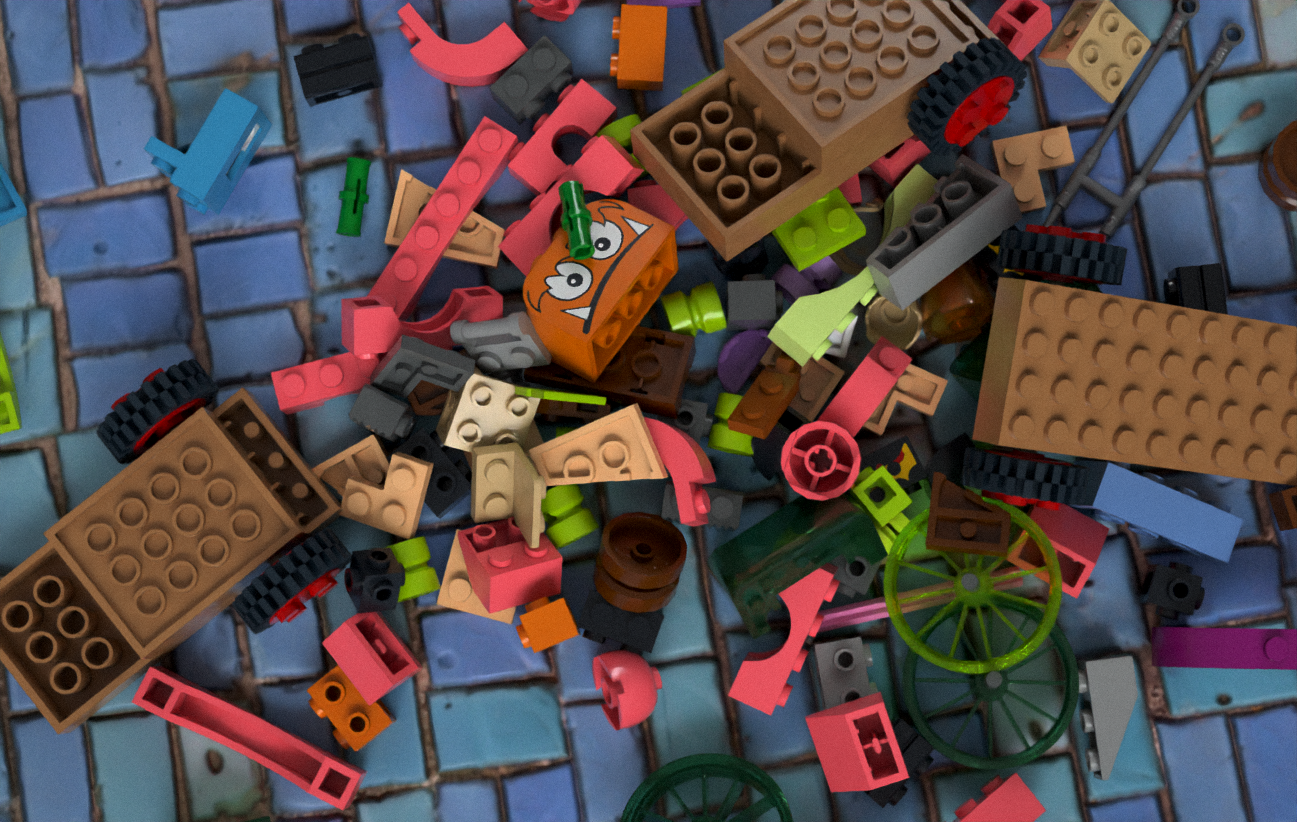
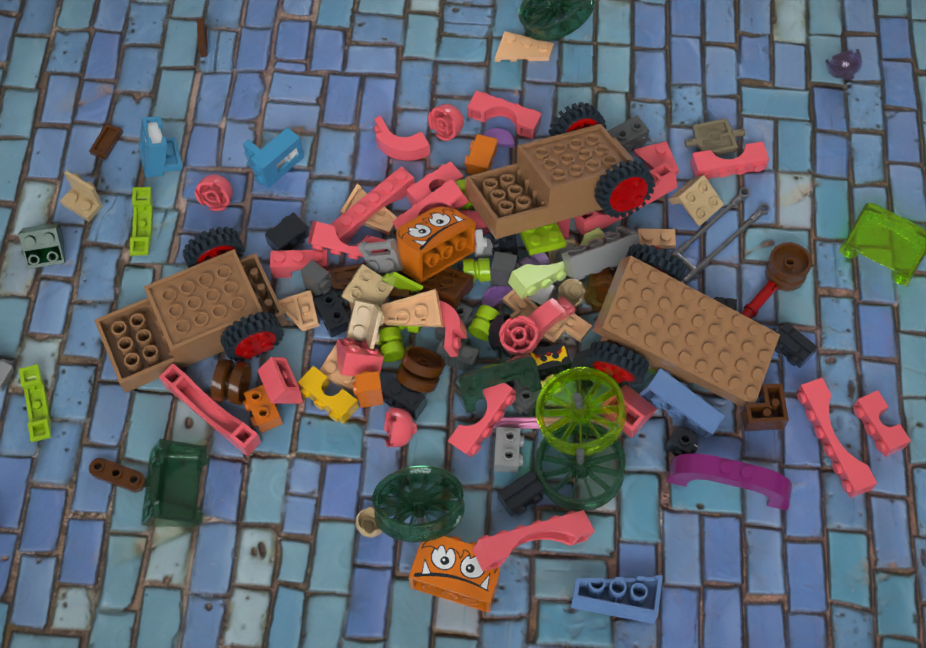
camera: 15 degrees right, 20 degrees down
black brick [294,33,383,107] -> none
green pin [336,157,371,237] -> none
light nougat plate [339,452,434,540] -> none
black brick [344,548,405,613] -> none
dark grey plate [370,335,476,398] -> none
lime wheel [385,536,441,603] -> none
dark grey brick [490,35,573,125] -> none
green pin [558,181,595,260] -> none
dark orange hinge [727,351,802,439] -> none
coral slope [805,691,909,792] -> none
lime brick [850,465,913,529] -> none
reddish brown wing [925,472,1011,557] -> none
light grey slope [1074,655,1138,780] -> none
none -> coral cylinder [195,174,233,211]
none -> reddish brown wheel [211,358,251,405]
none -> black brick [265,212,309,251]
none -> yellow arch [297,366,359,424]
none -> white bracket [474,230,493,257]
none -> red pin [741,281,778,319]

